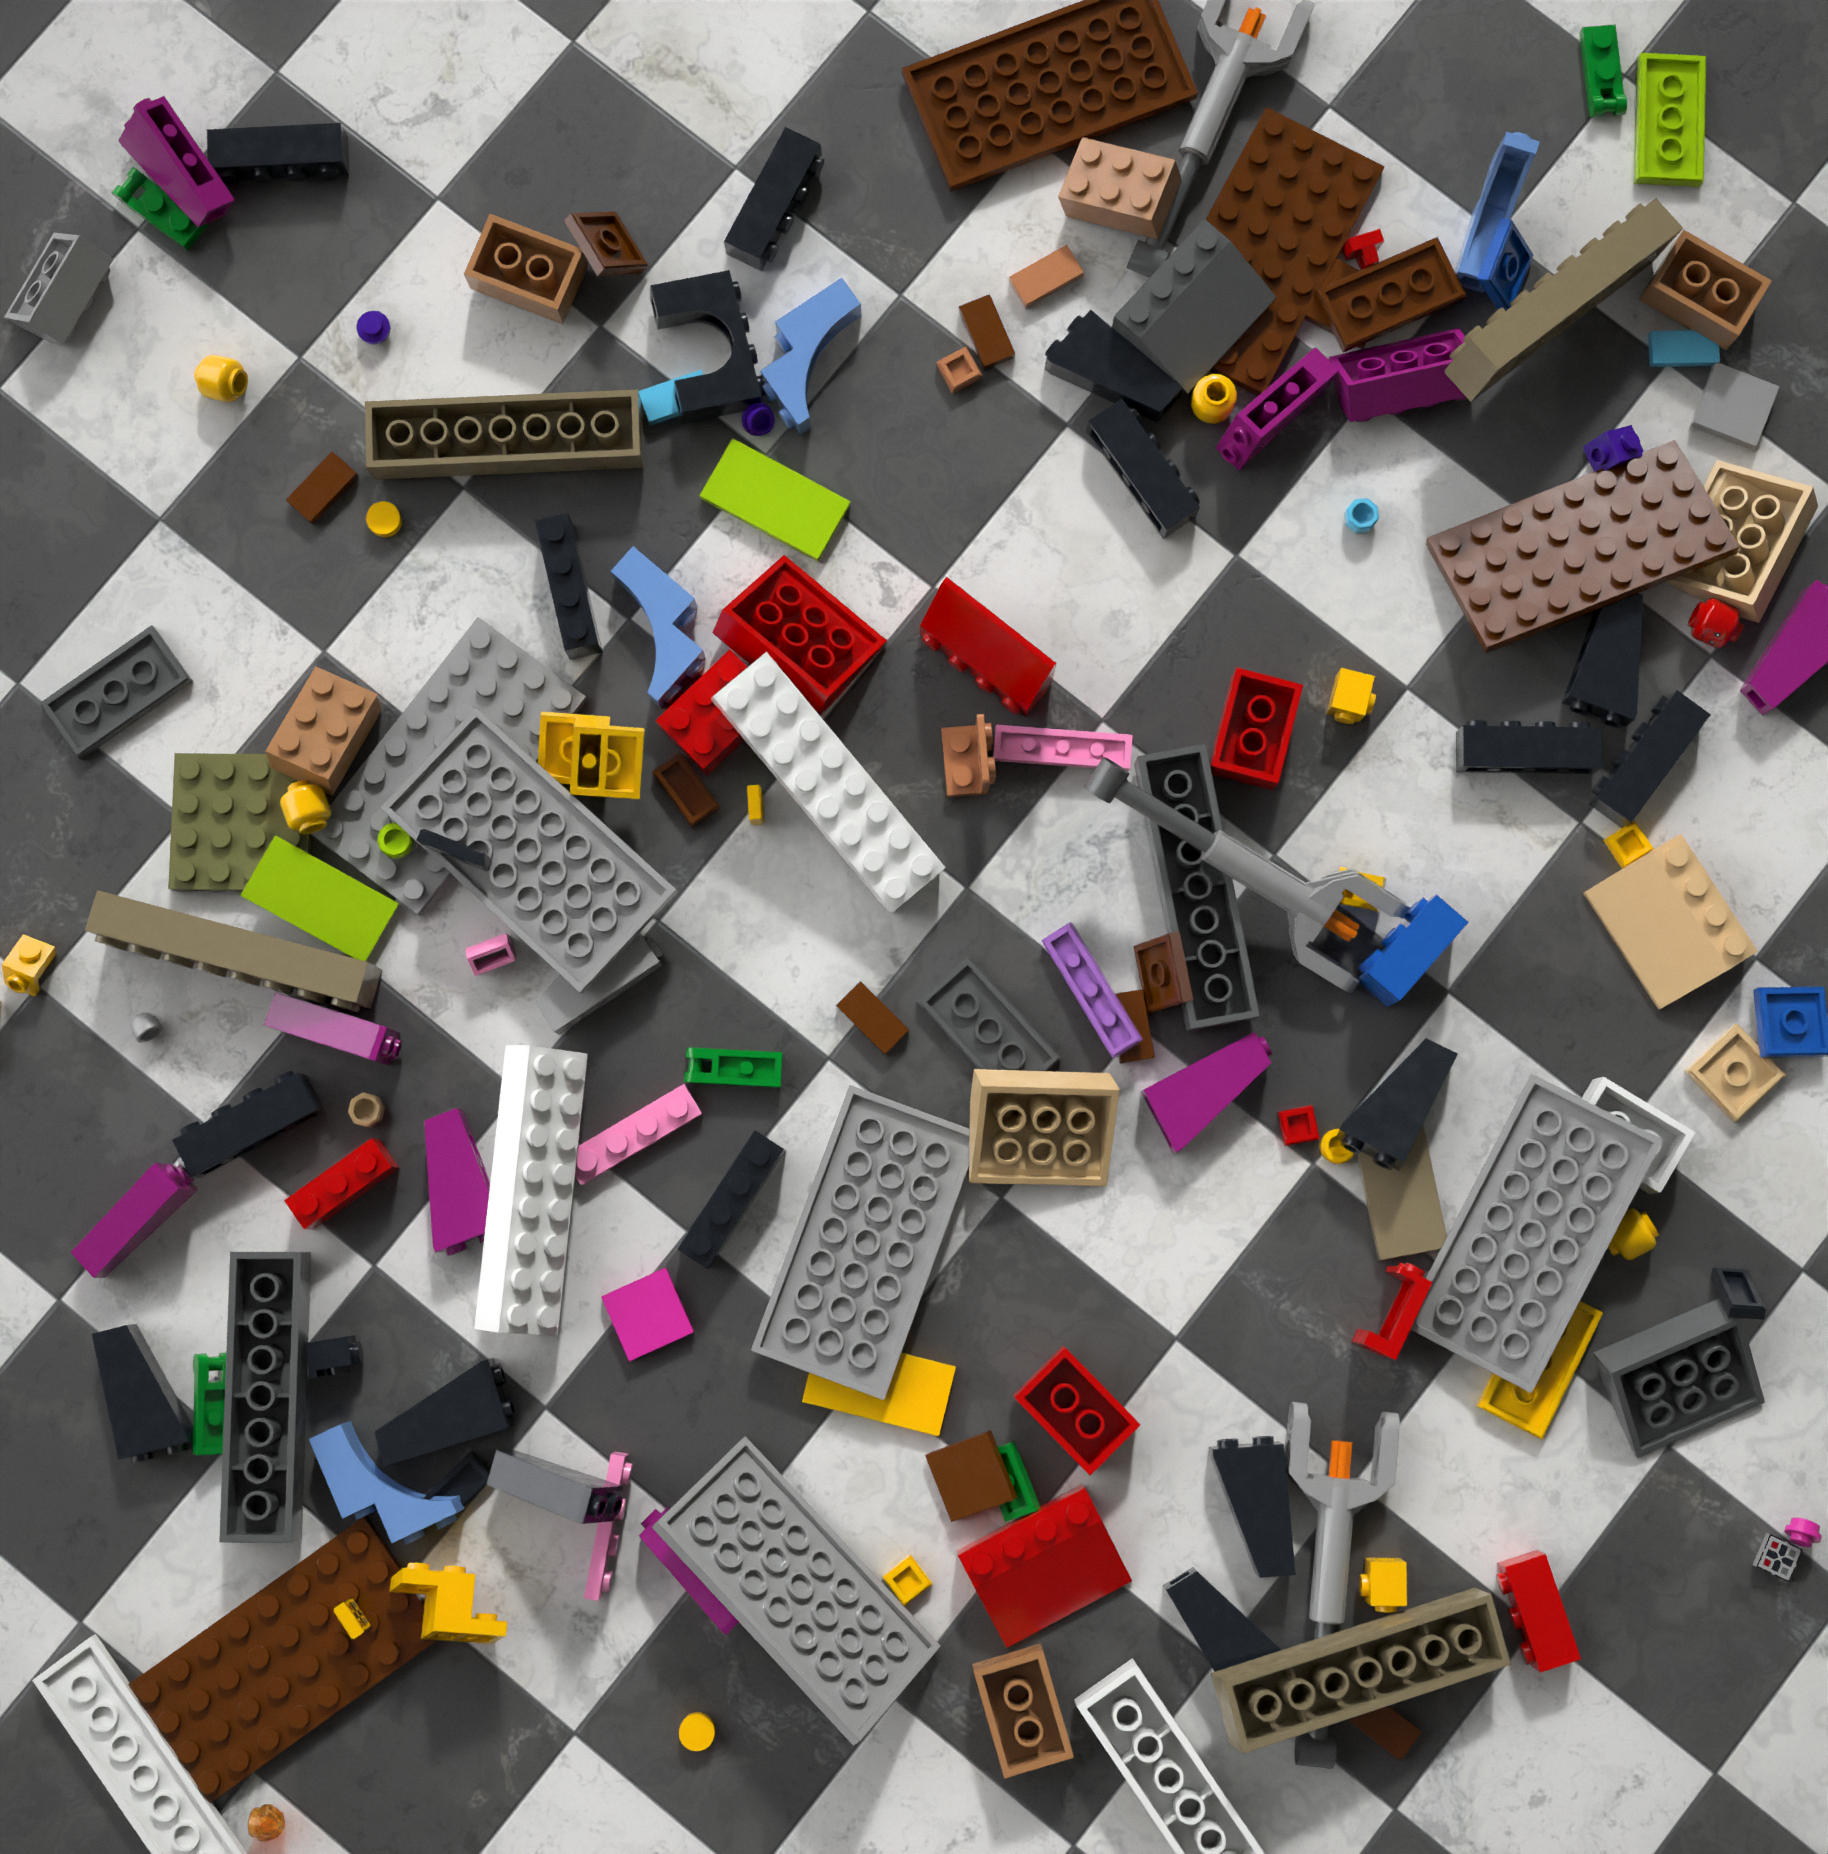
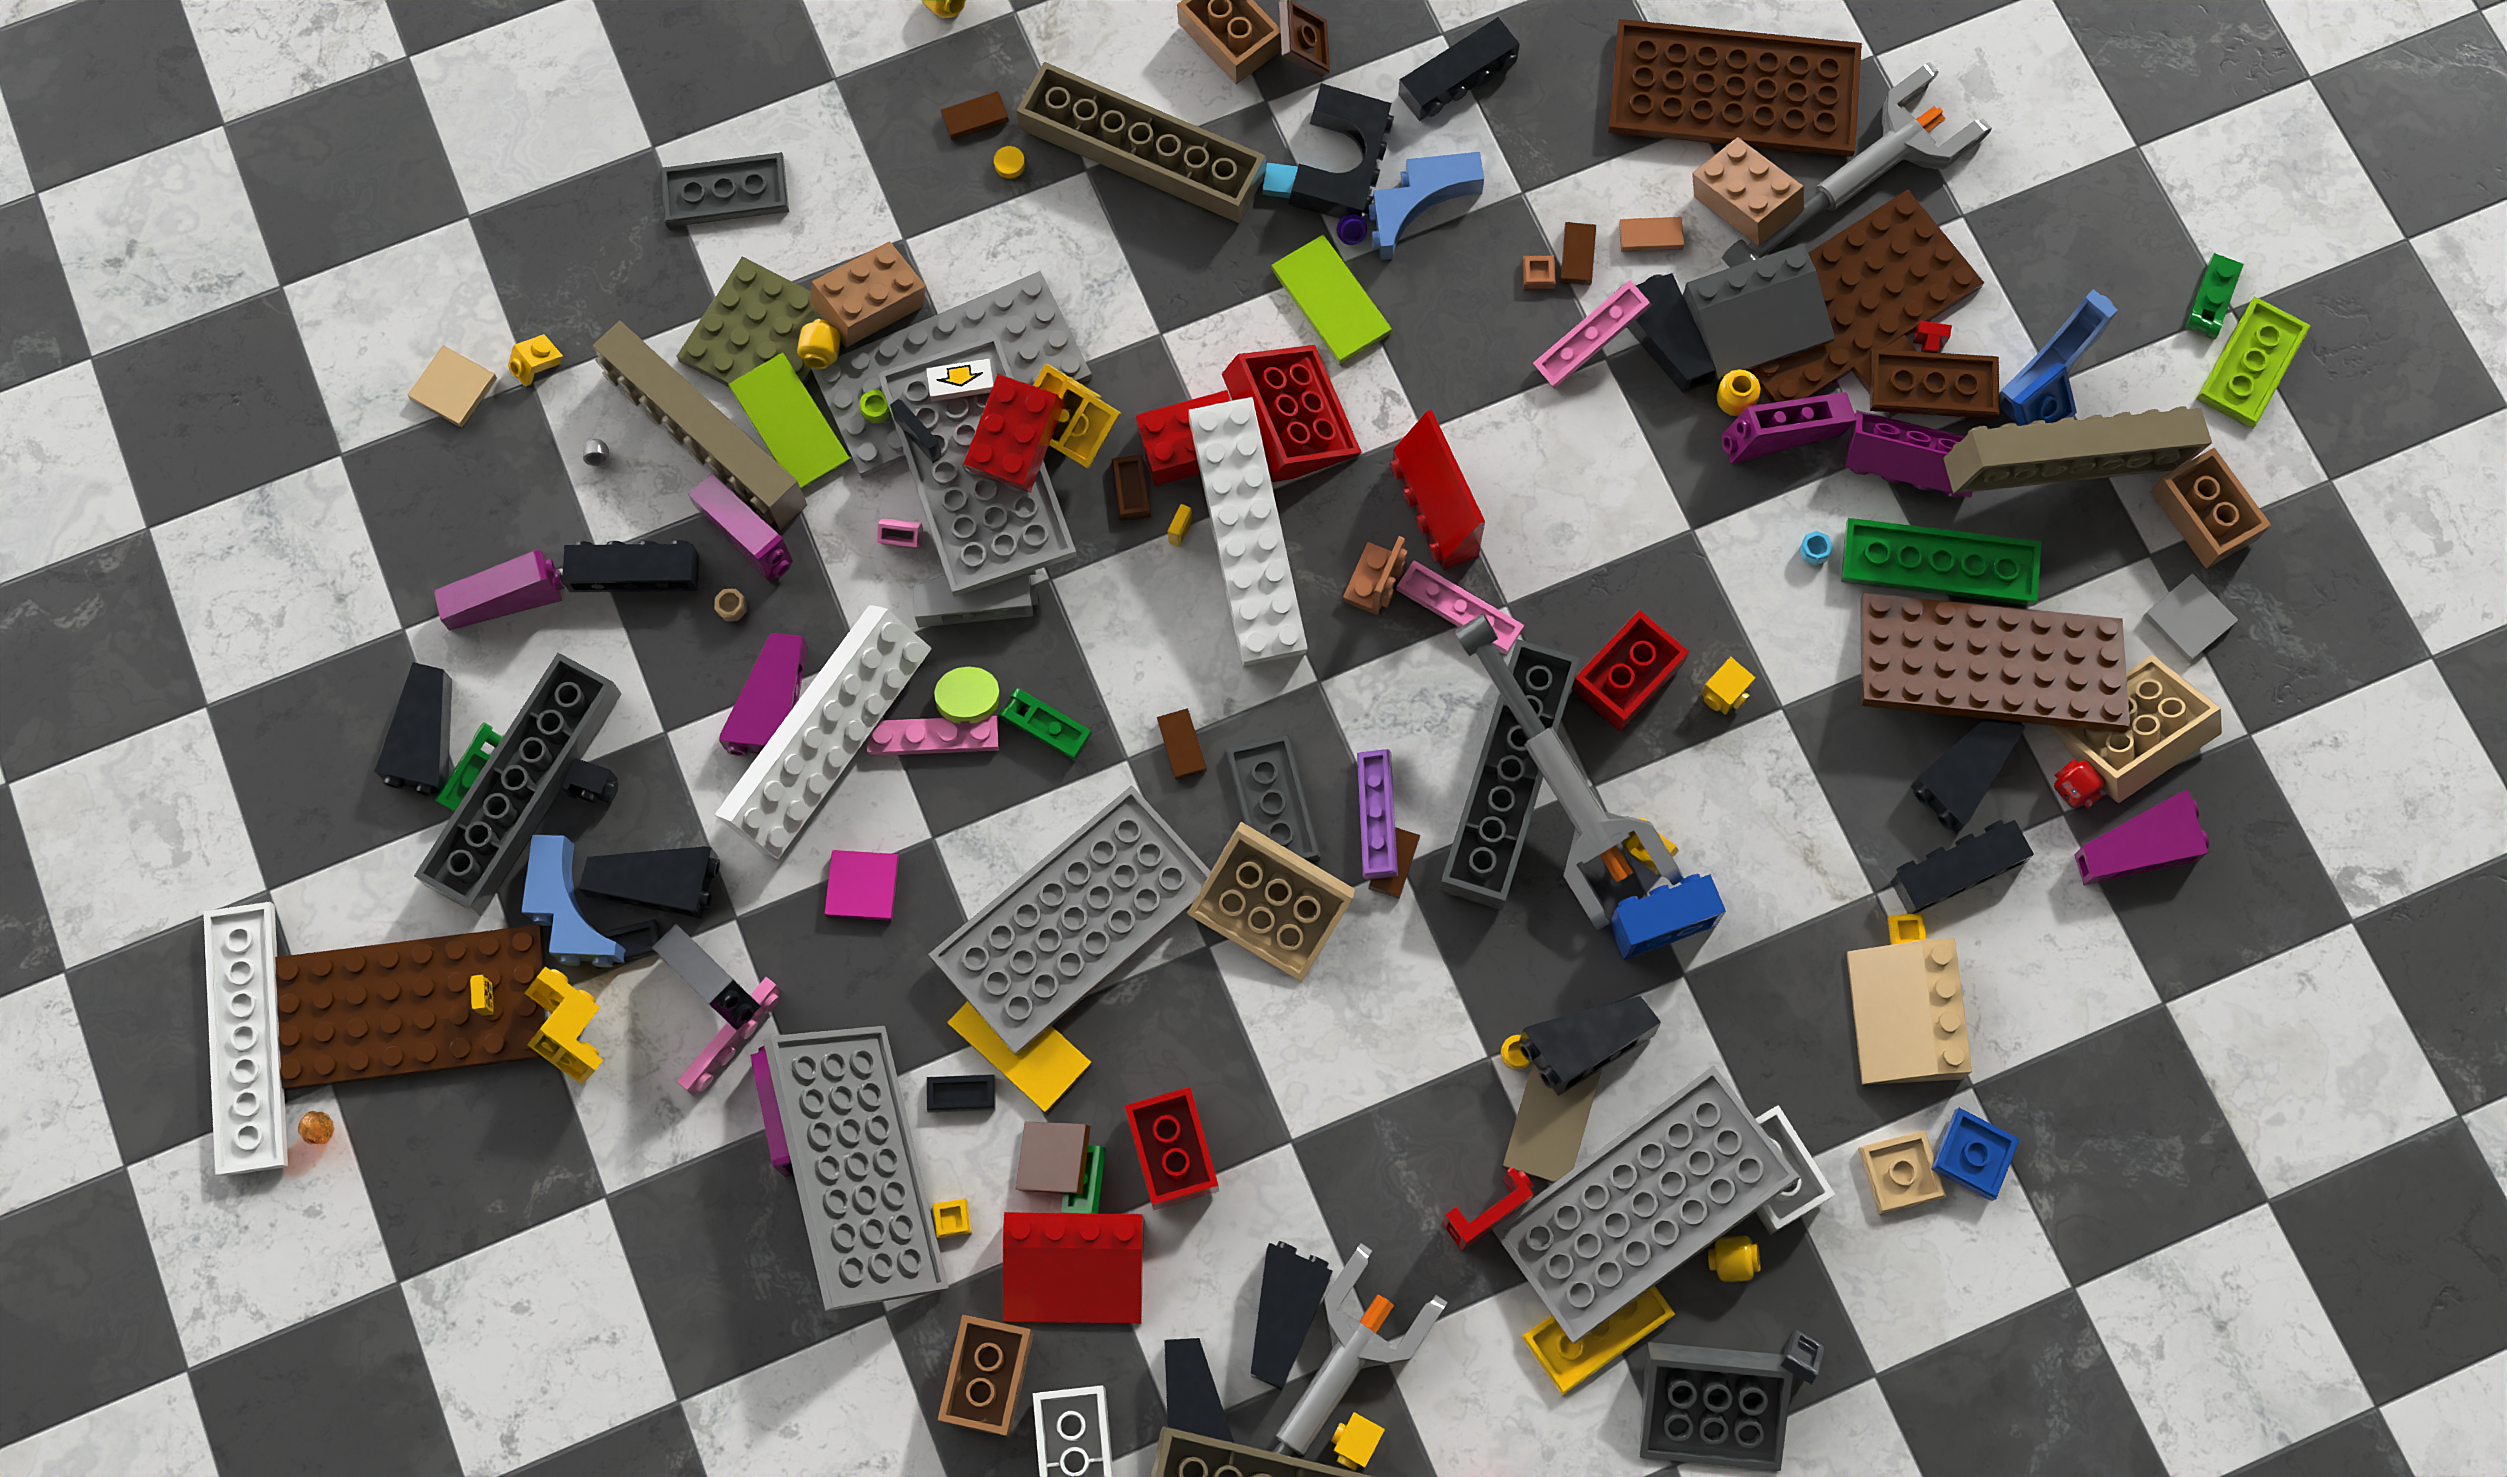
camera: 30 degrees right, 10 degrees down
red brick [284,1138,400,1230] -> none
dark purple plate [356,311,391,345] -> none
black brick [534,513,603,660] -> none
medium blue arch [610,546,706,708] -> none
black brick [677,1130,786,1269] -> none
yellow tile [679,1712,716,1751] -> none
black brick [1086,399,1200,539] -> none
reddish brown tile [1134,932,1194,1014] -> none
magenta slope [1141,1032,1272,1153] -> none
red tile [1277,1105,1320,1146] -> none
black brick [1456,720,1602,774] -> none
dark purple bracket [1583,425,1644,471] -> none
medium azure tile [1648,330,1720,367] -> none
none -> white tile [926,359,994,402]
none -> black tile [927,1074,996,1113]
none -> lime tile [934,666,1000,724]
none -> red brick [963,374,1065,493]
none -> bright pink plate [1533,280,1652,389]
none -> green plate [1841,518,2041,606]

